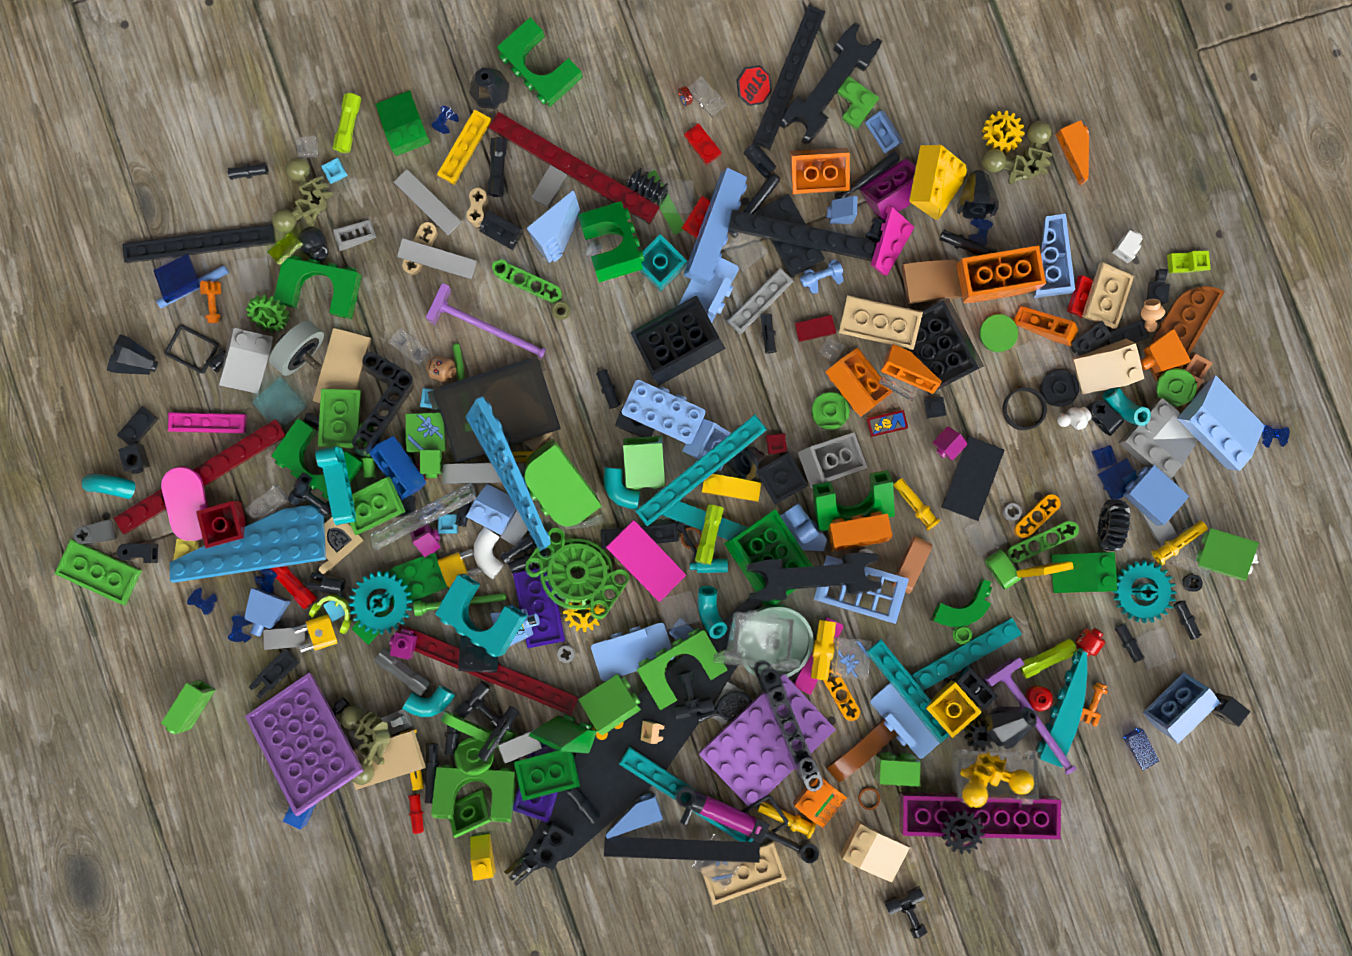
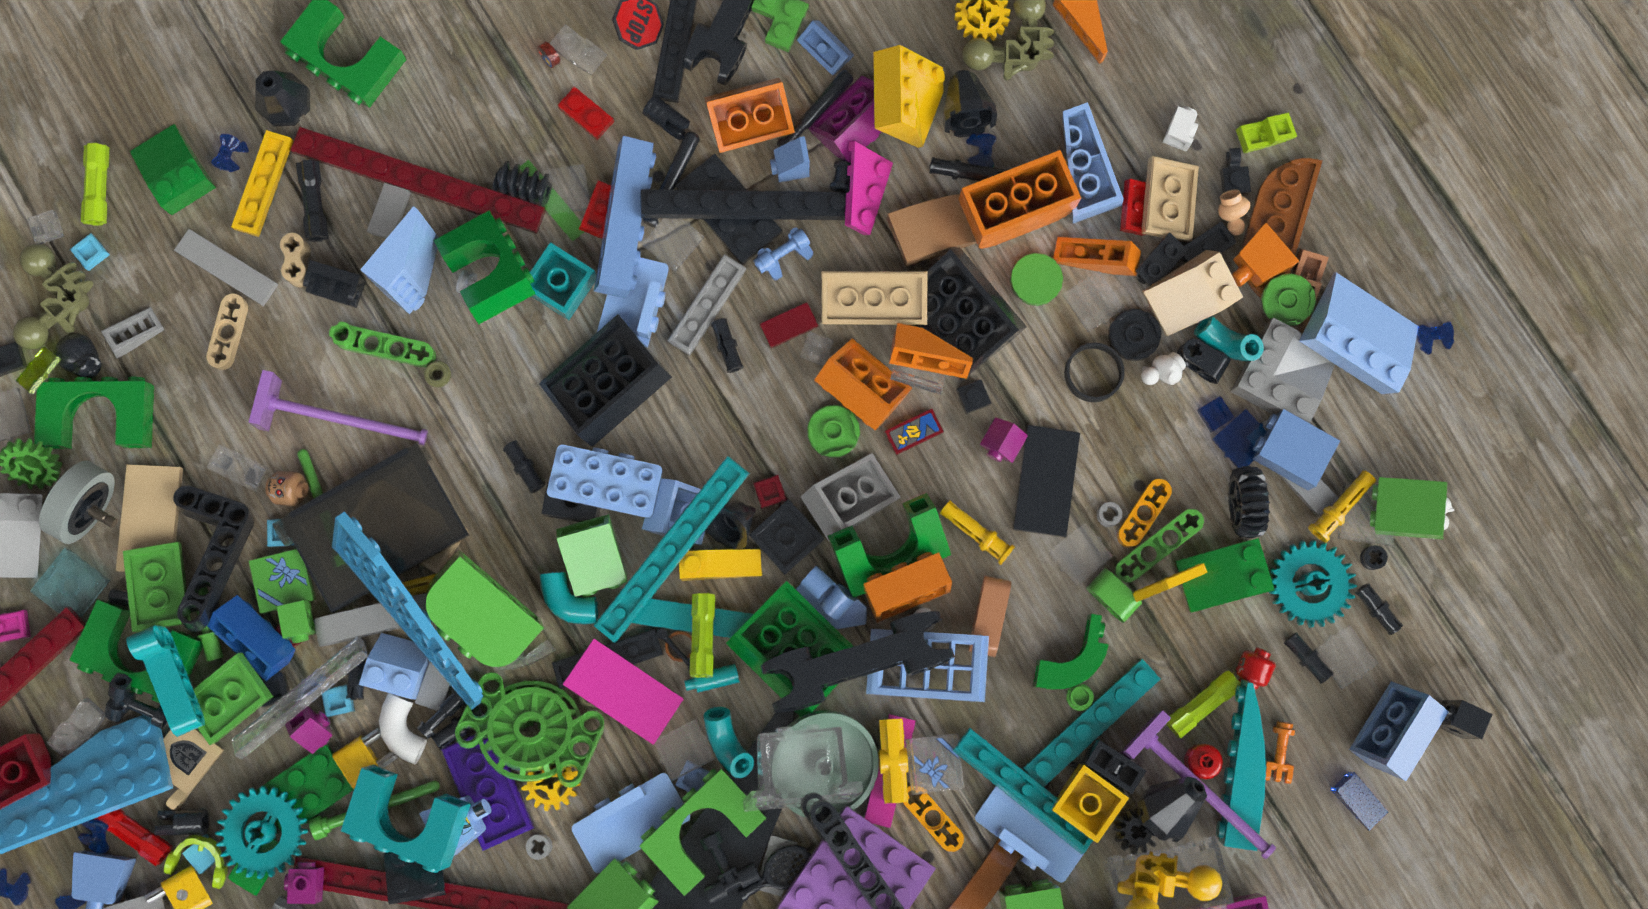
camera: 20 degrees left, 5 degrees down
light grey tile [397,238,477,280] -> none

